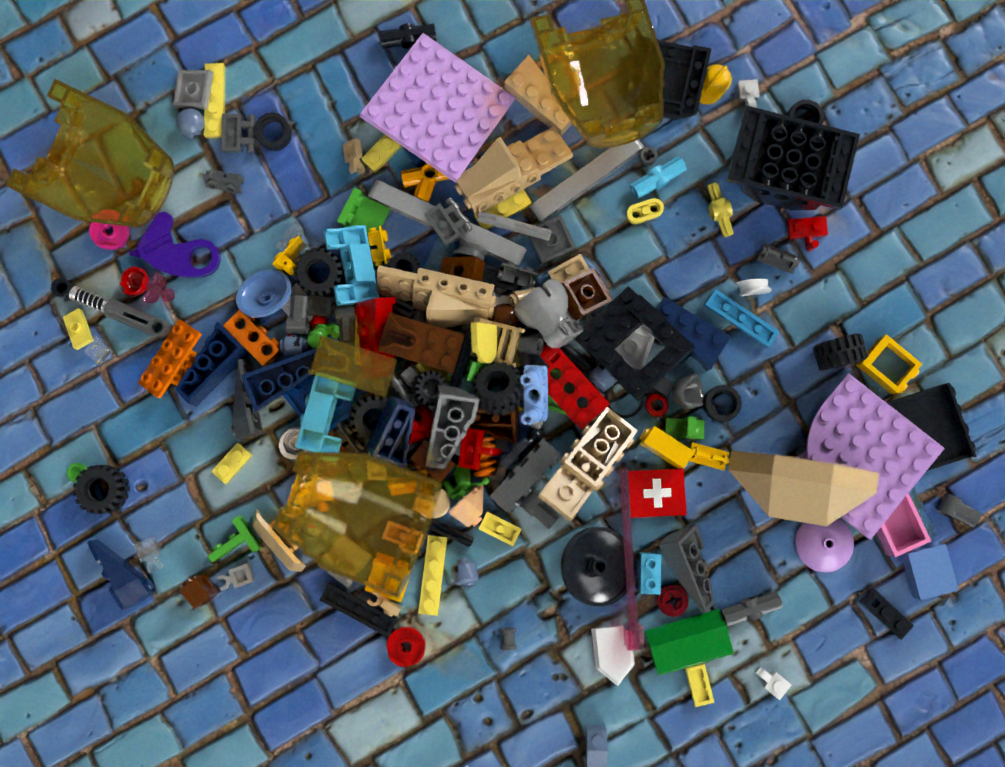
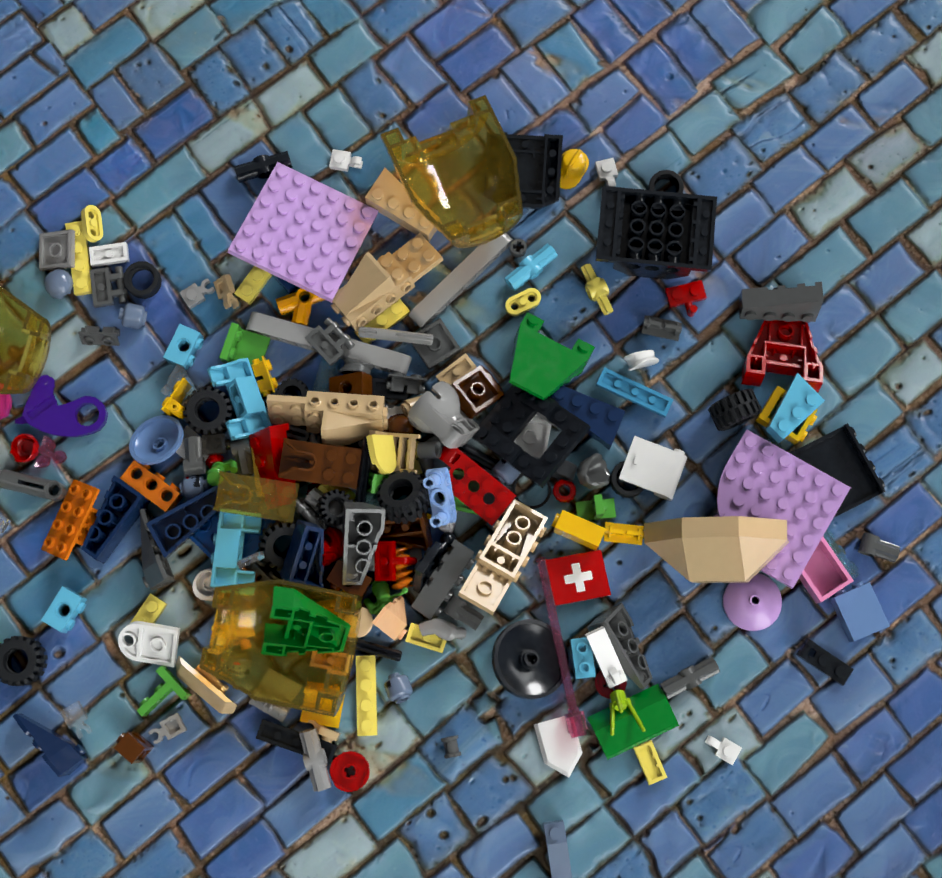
camera: 10 degrees left, 5 degrees down
none -> medium azure brick [41,586,87,633]
none -> light yellow plate [81,205,103,243]
none -> white plate [89,242,130,267]
none -> sand blue head [118,303,148,329]
none -> white tile [118,621,180,667]
none -> medium azure brick [163,324,204,370]
none -> light grey plate [179,279,216,310]
none -> clear tile [237,551,265,569]
none -> green wedge [261,586,350,656]
none -> light grey piece [299,728,331,792]
none -> white plate [329,149,363,172]
none -> light grey arm [419,618,467,641]
none -> green wedge [509,312,595,400]
none -> white hinge [585,626,627,688]
none -> lime plant [609,690,646,736]
none -> white door [618,436,687,501]
none -> dark grey wedge [739,282,824,323]
none -> red wedge [741,320,823,393]
none -> medium azure wedge [765,373,825,444]

